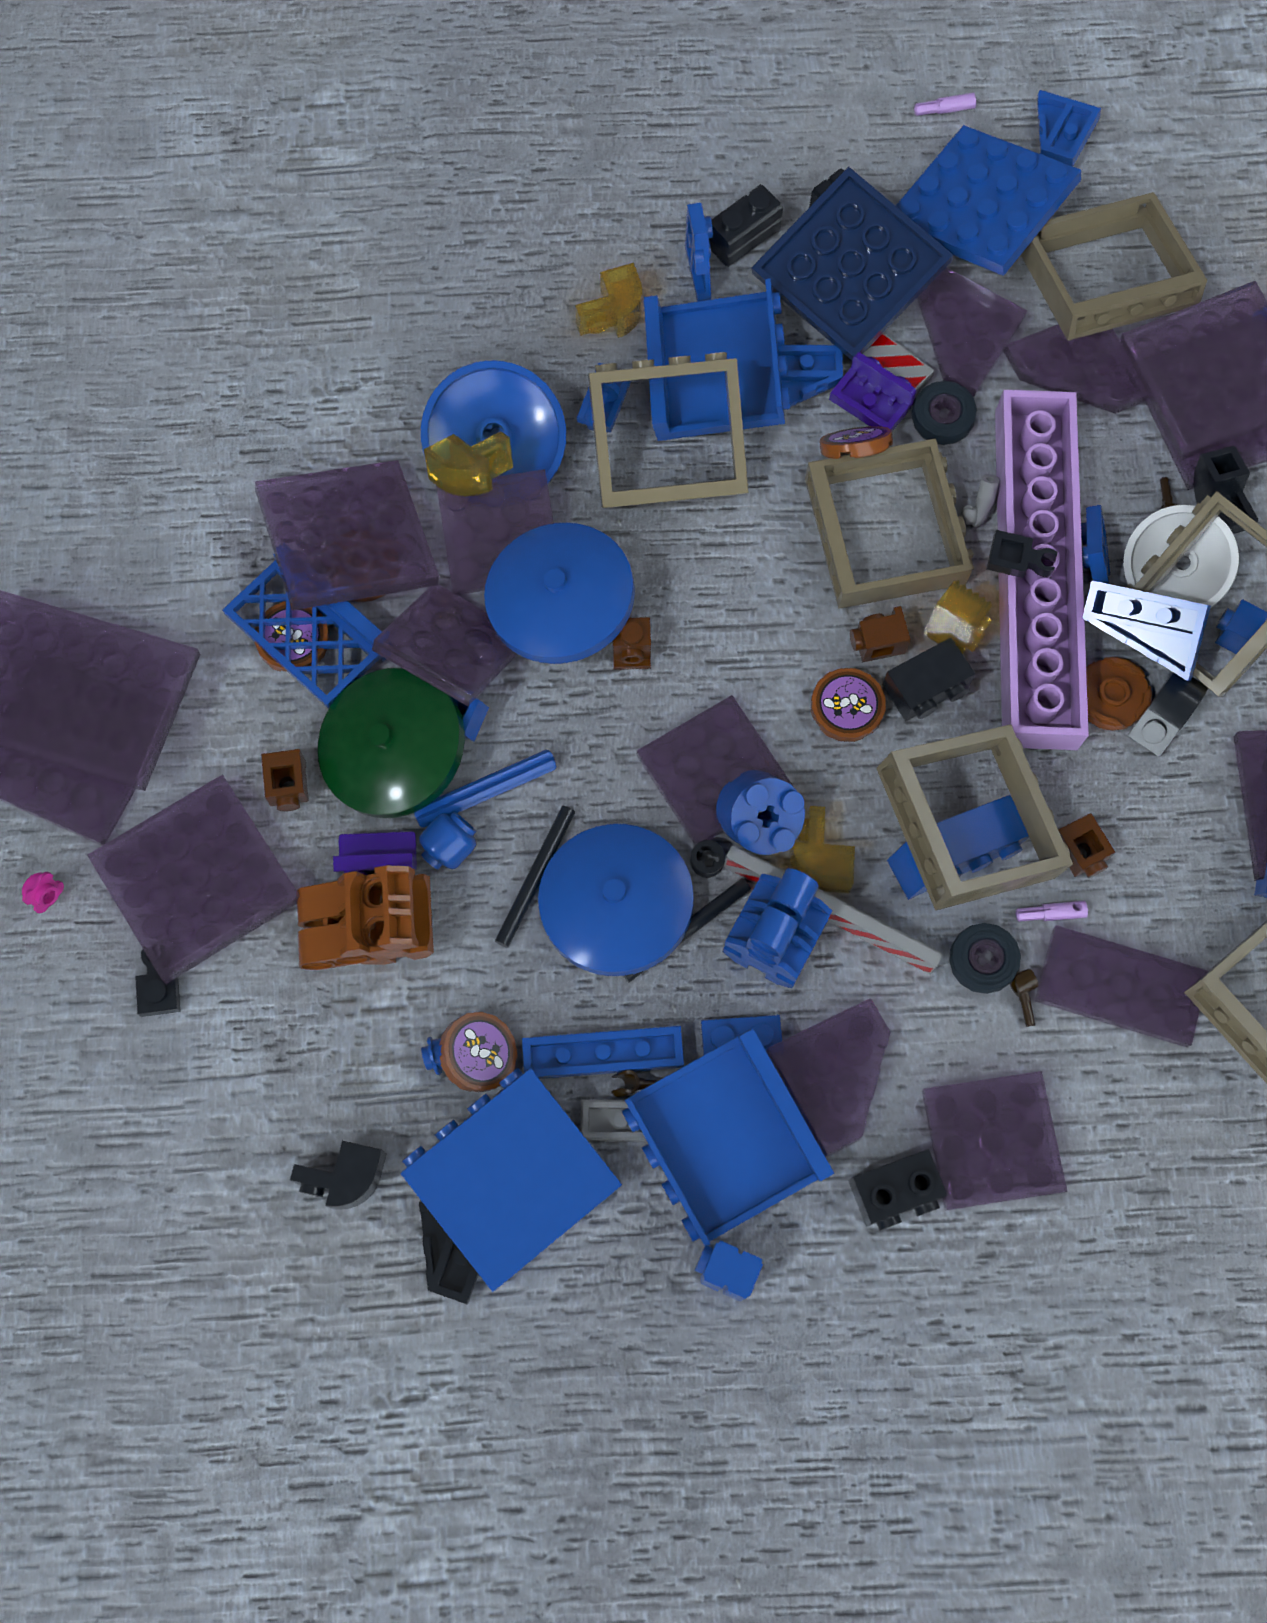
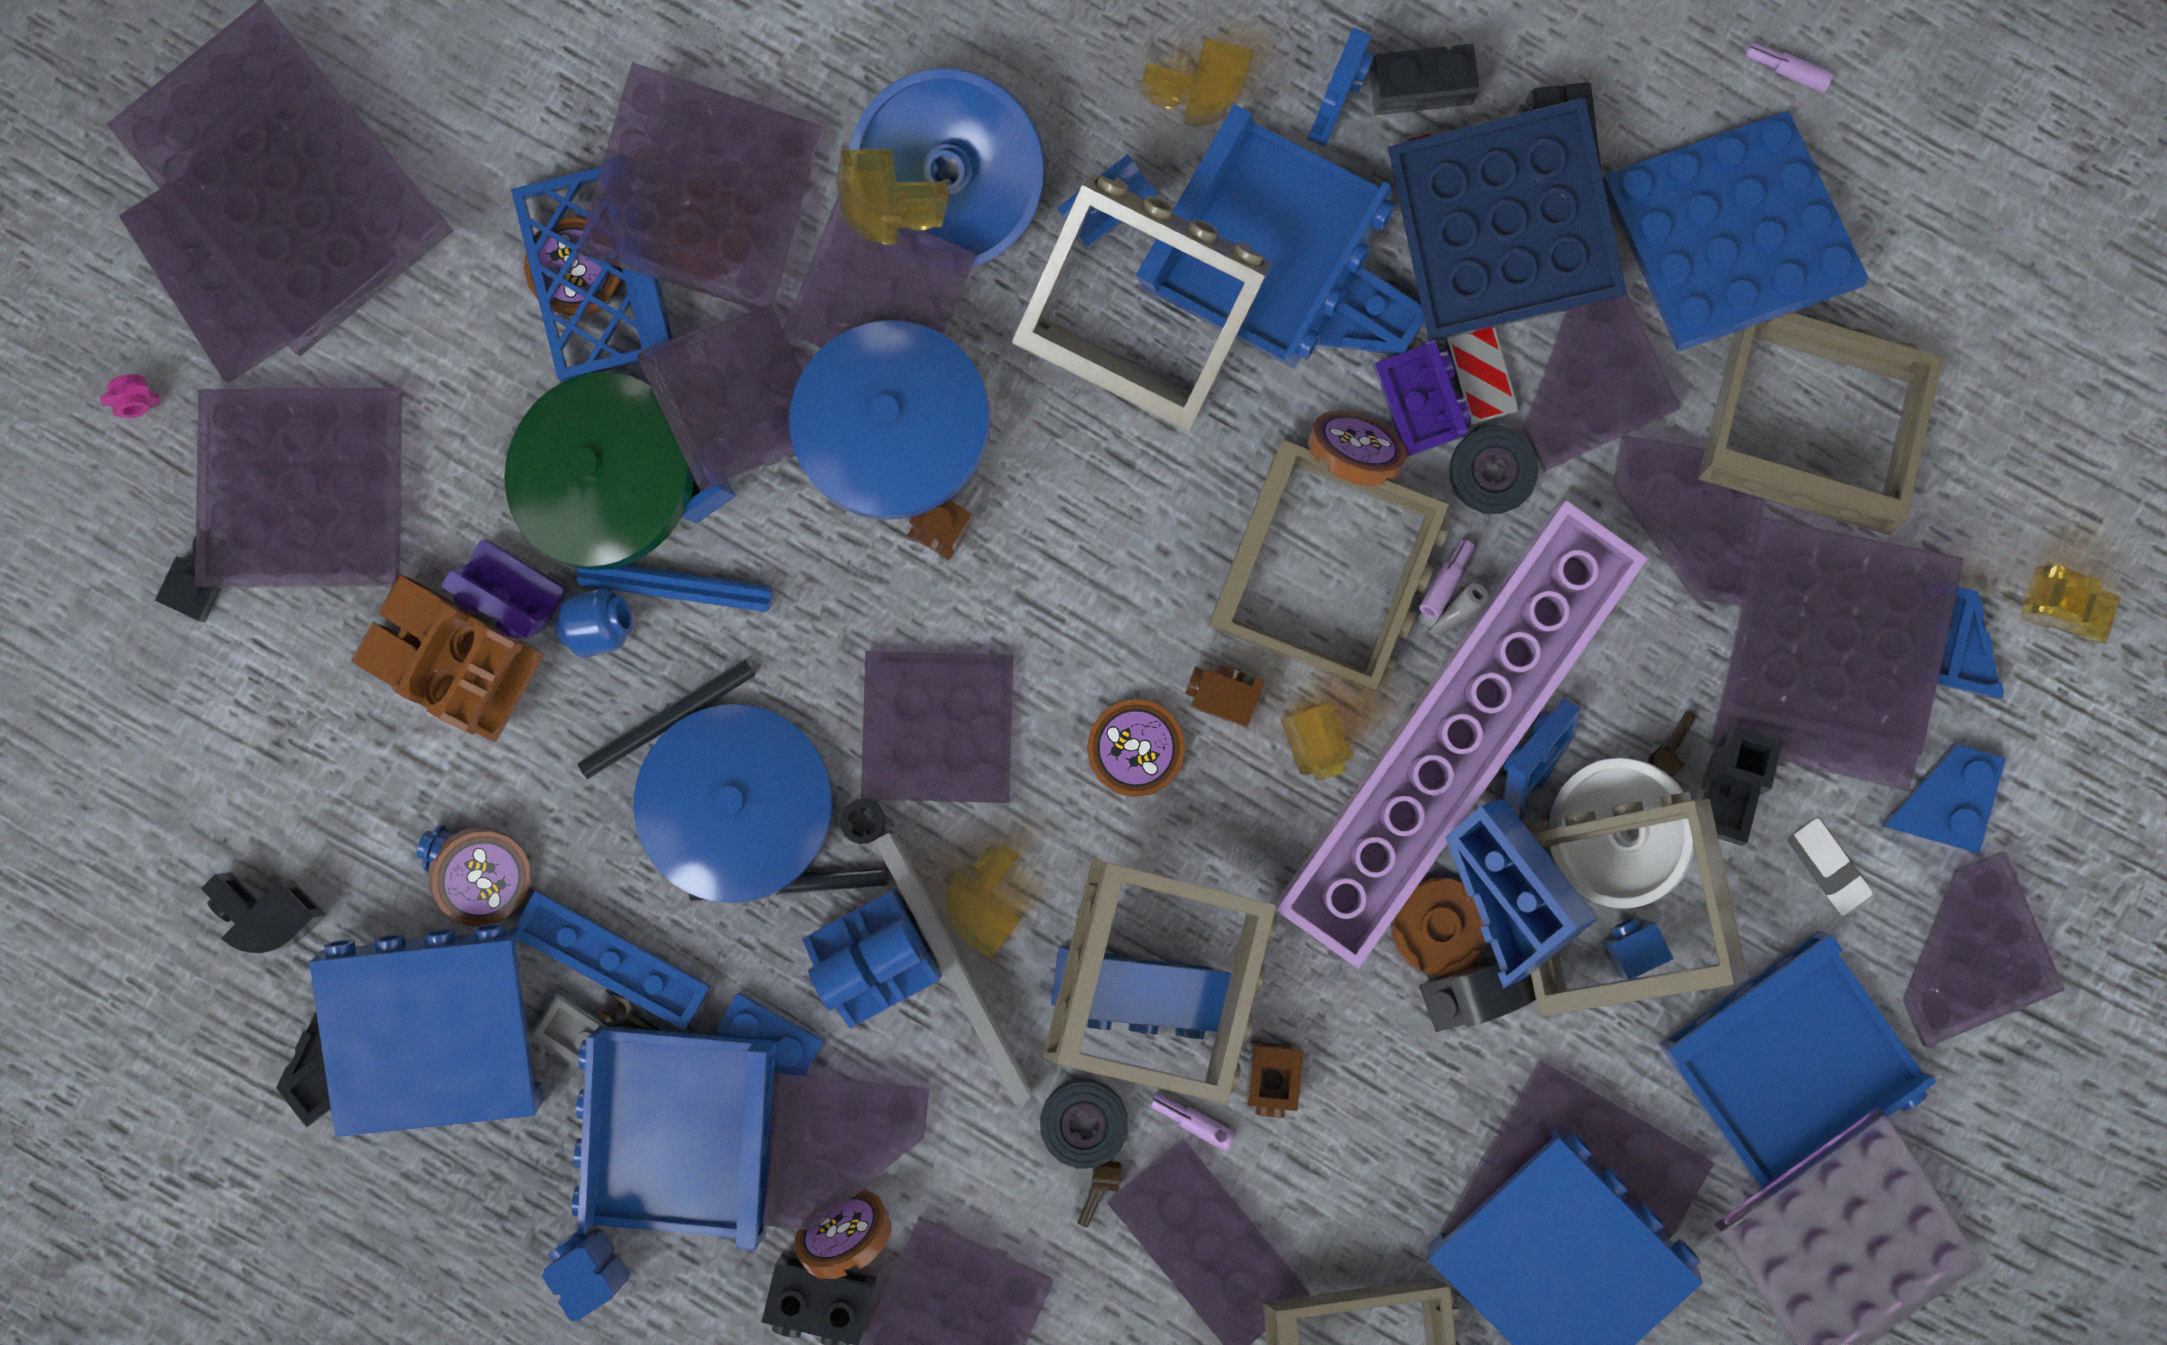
camera: 35 degrees right, 15 degrees up
reddish brown brick [261,749,309,812] -> none
blue brick [716,770,805,855] -> none
black brick [882,637,975,722] -> none
black plate [986,530,1058,578] -> none
blue wing [1037,90,1101,166] -> none
none -> tile [794,1190,892,1279]
none -> lavender piece [1419,539,1475,619]

